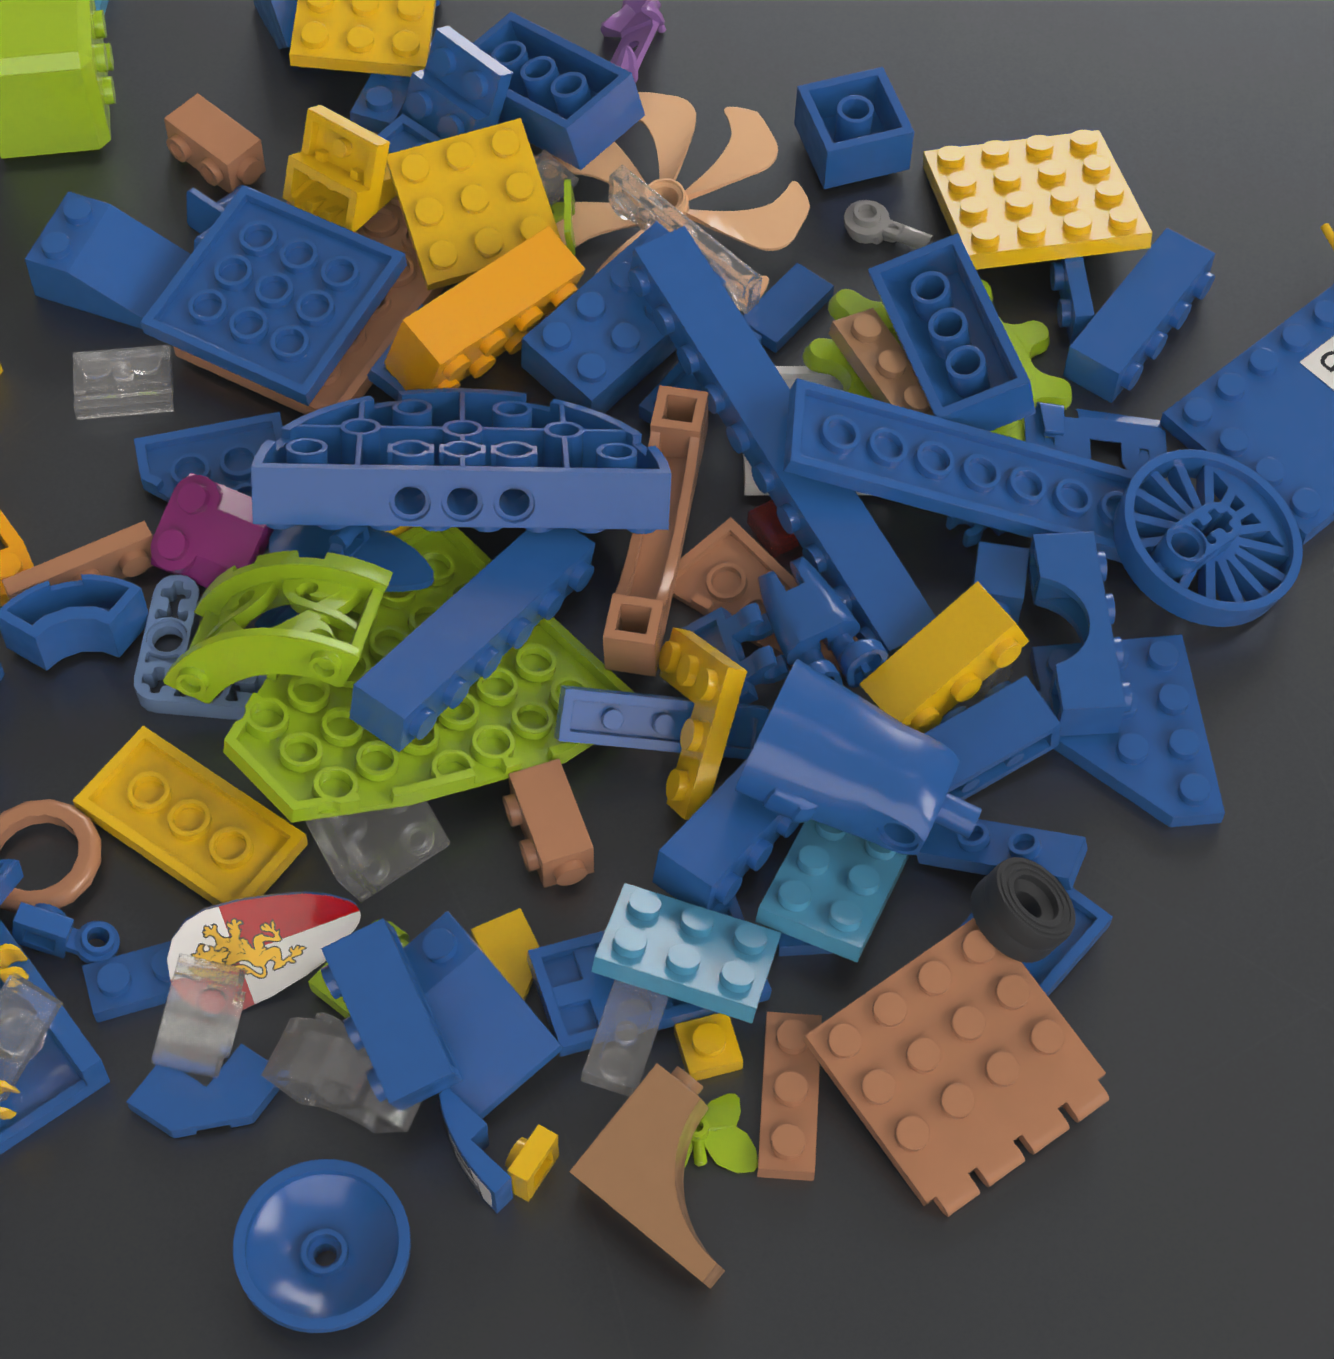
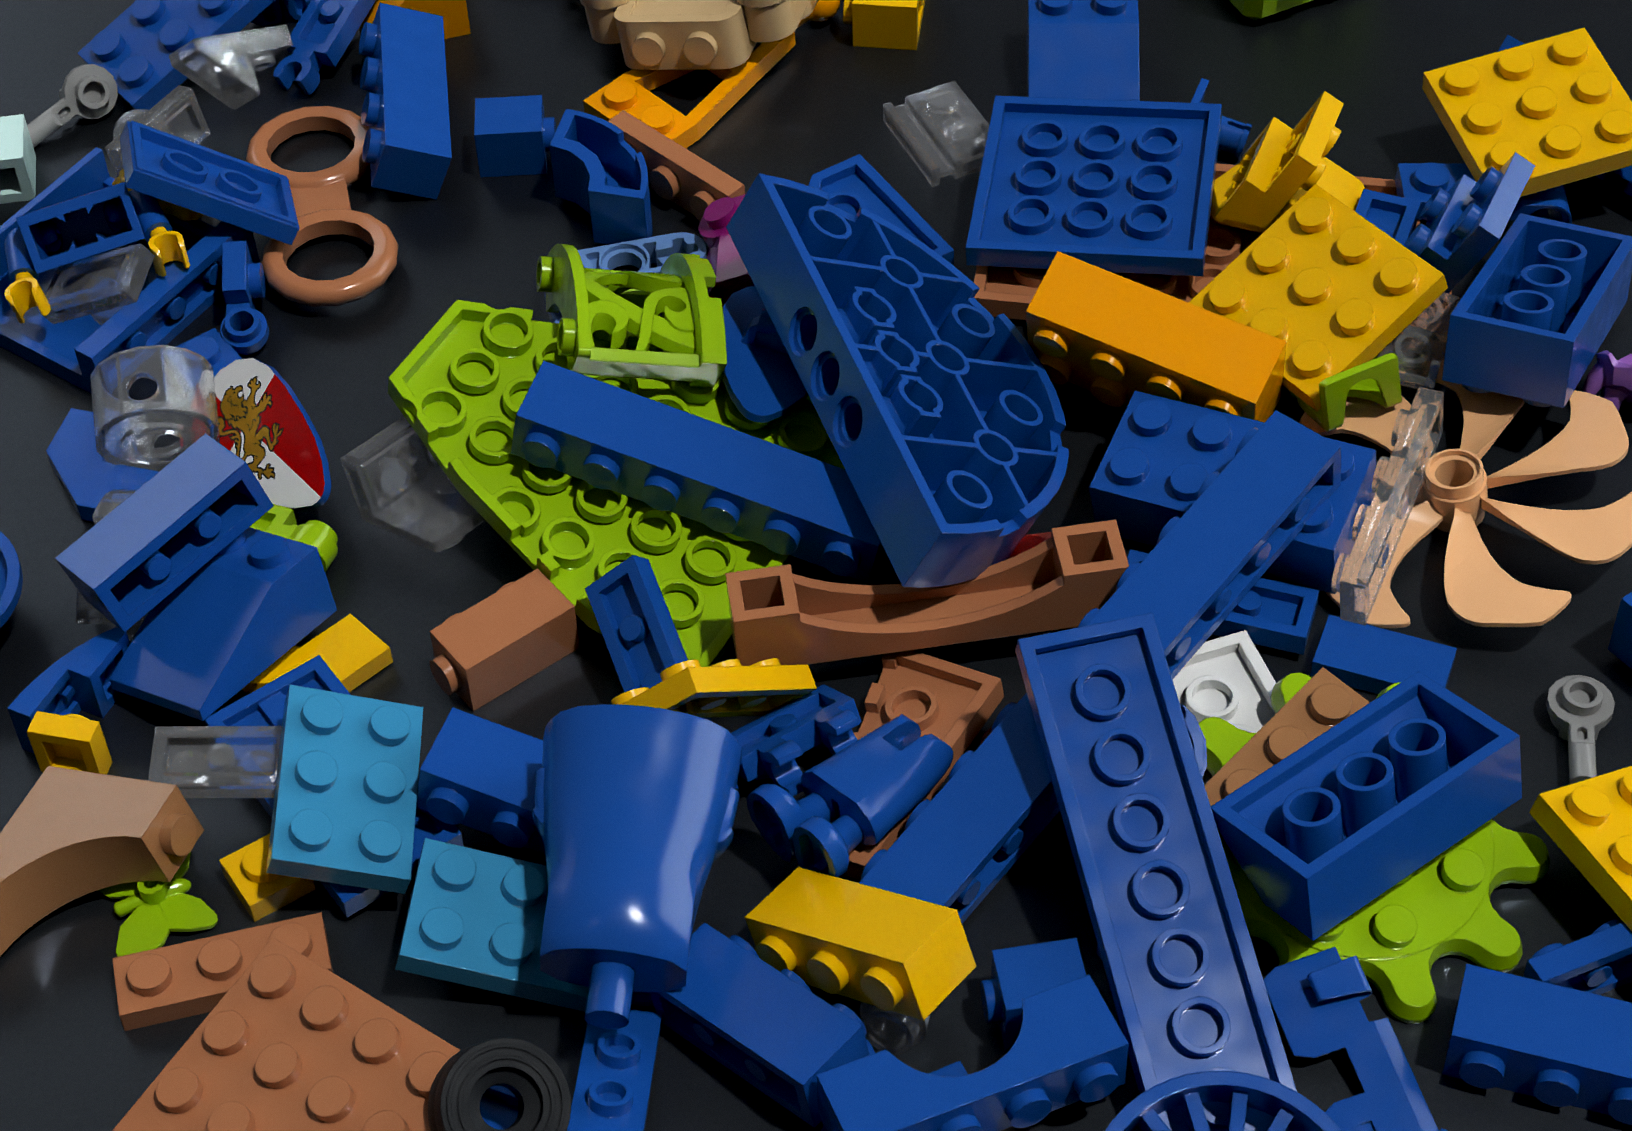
camera: 75 degrees right, 10 degrees down
yellow plate [73,726,308,905] -> none
nougat brick [164,93,266,193] -> none

